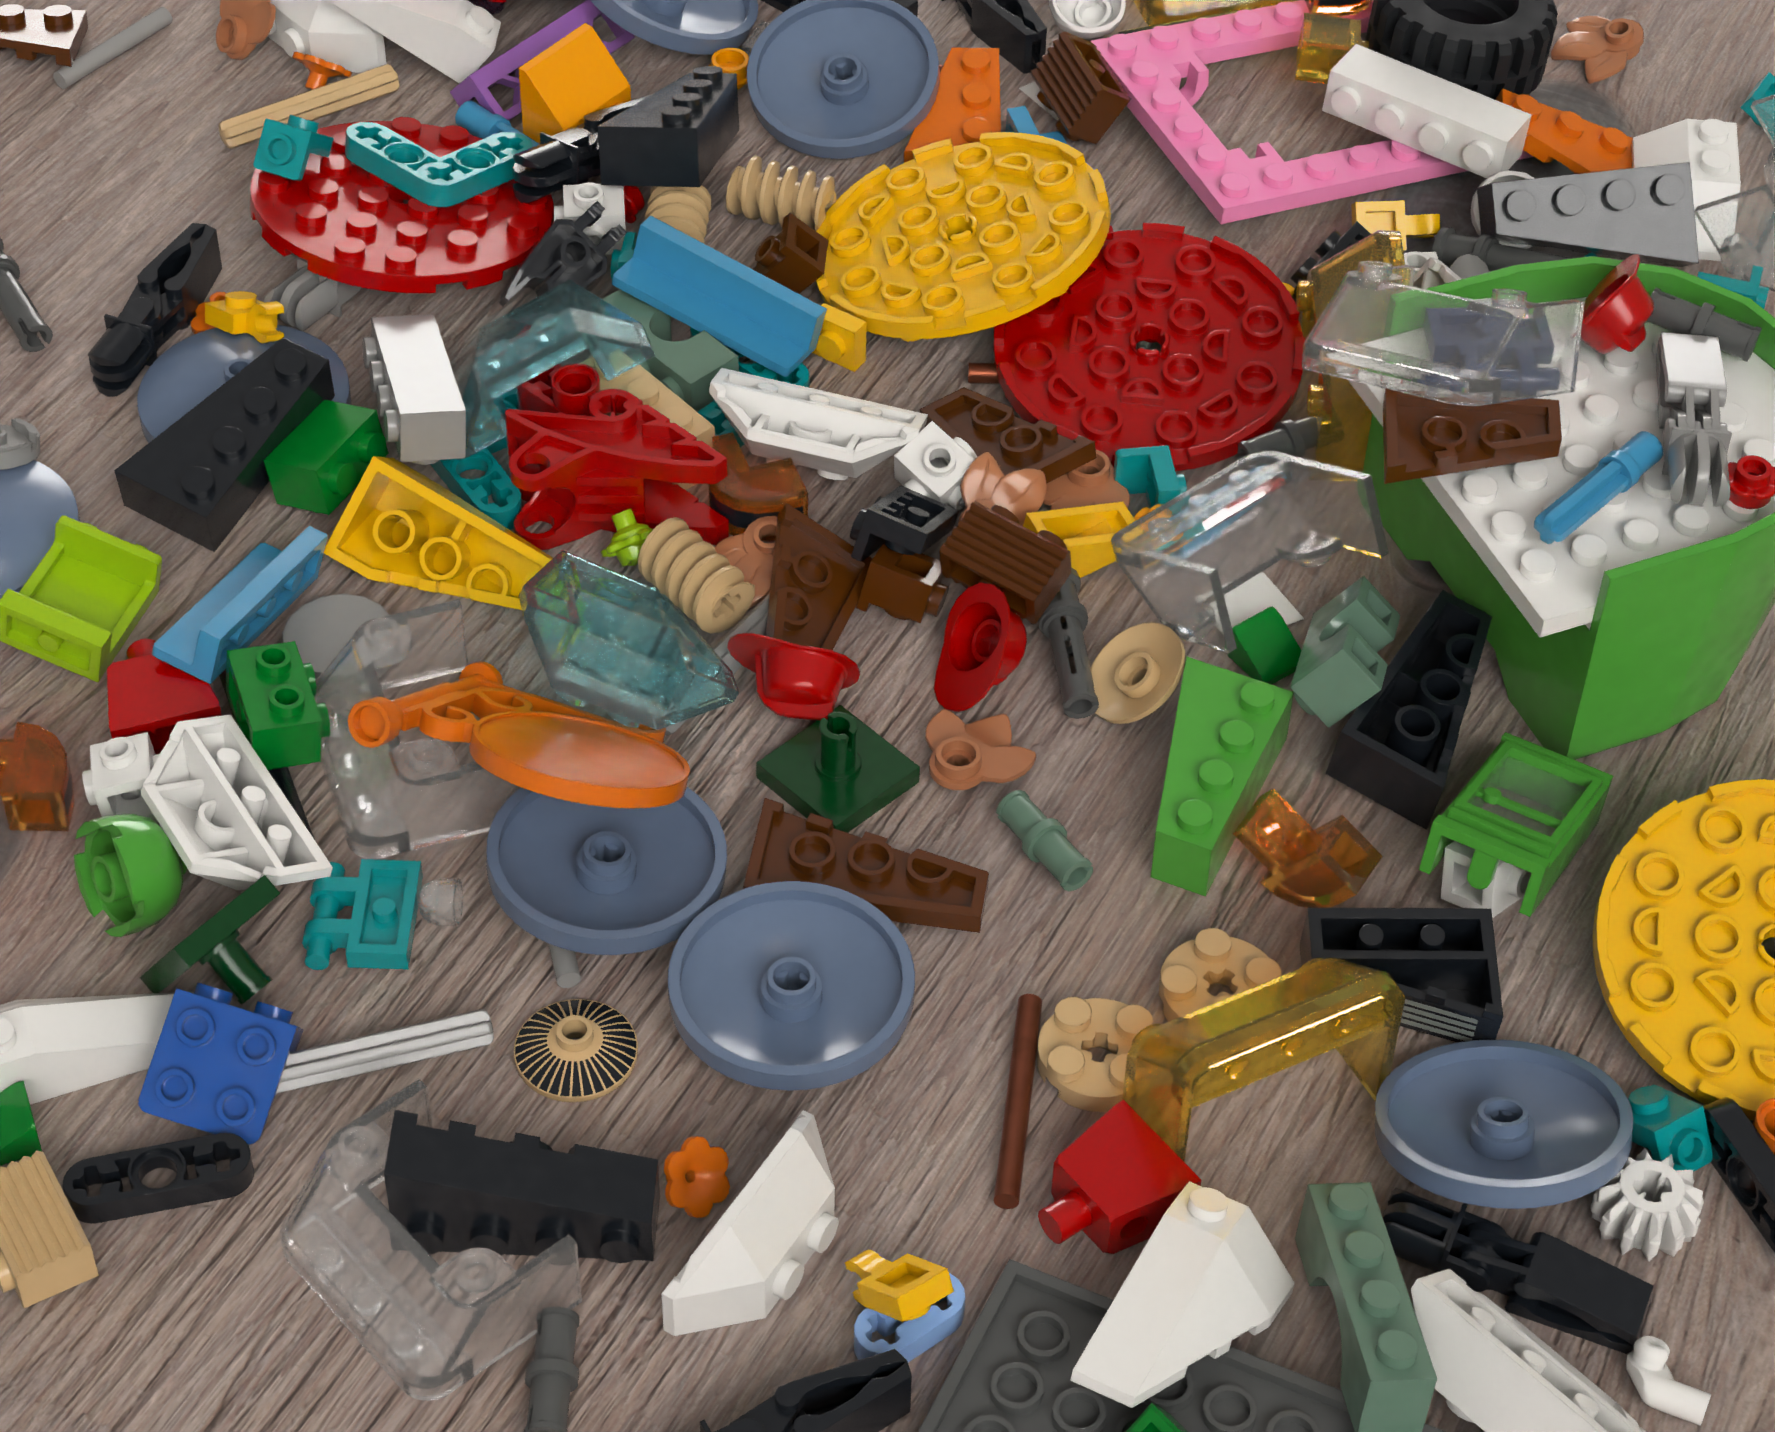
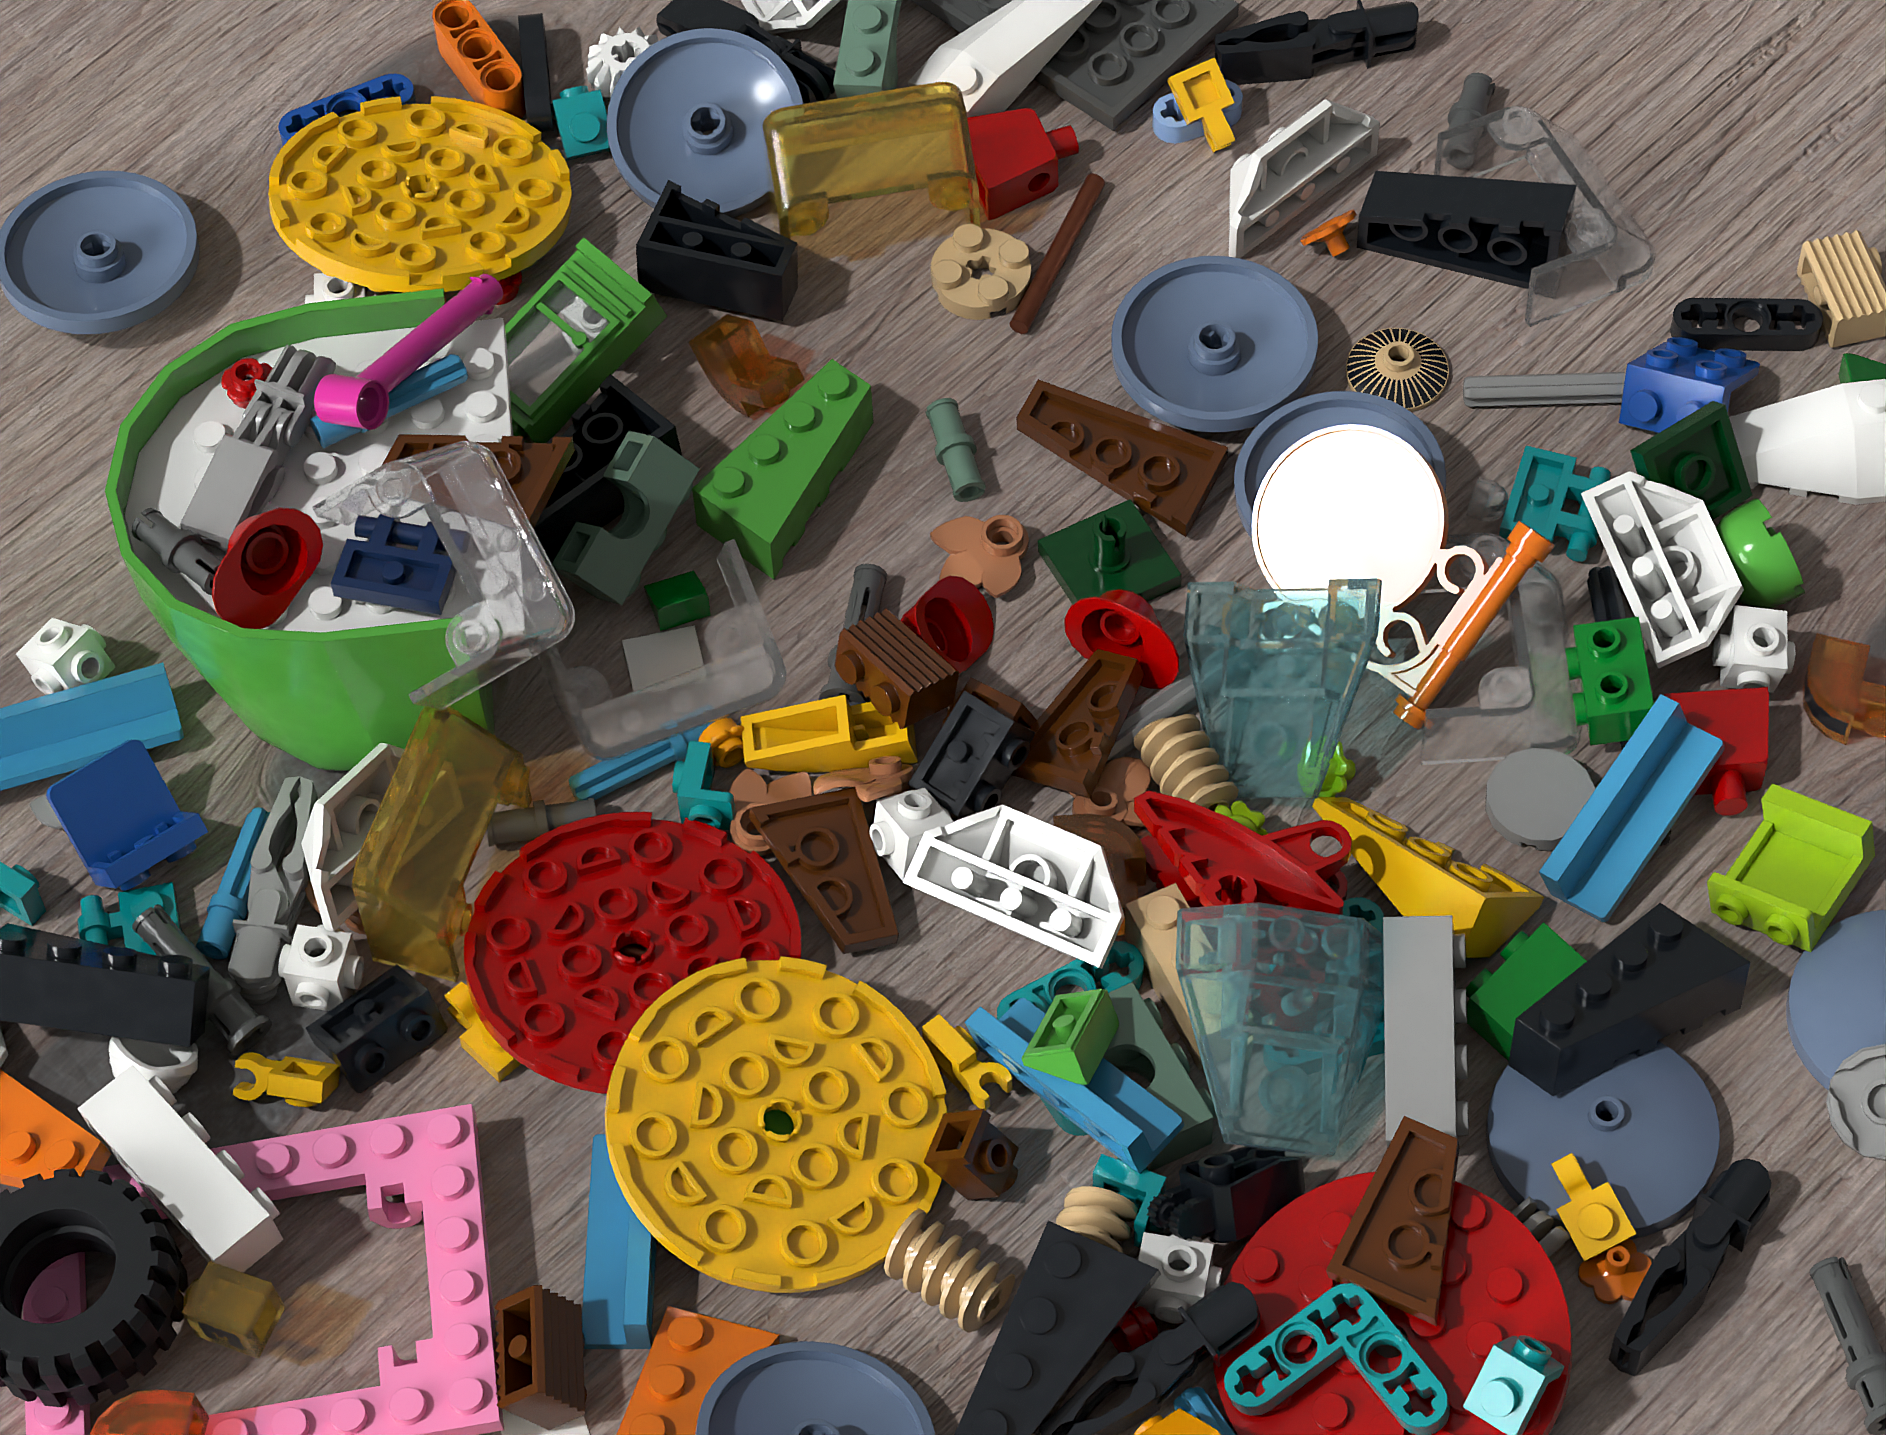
camera: 160 degrees left, 10 degrees up
tan dish [1091,622,1186,724] -> none
tan plate [1159,928,1282,1045] -> none
none -> dark pink piece [314,274,503,430]
none -> bright green slope [1021,989,1119,1085]
none -> reddish brown wing [1326,1116,1460,1326]

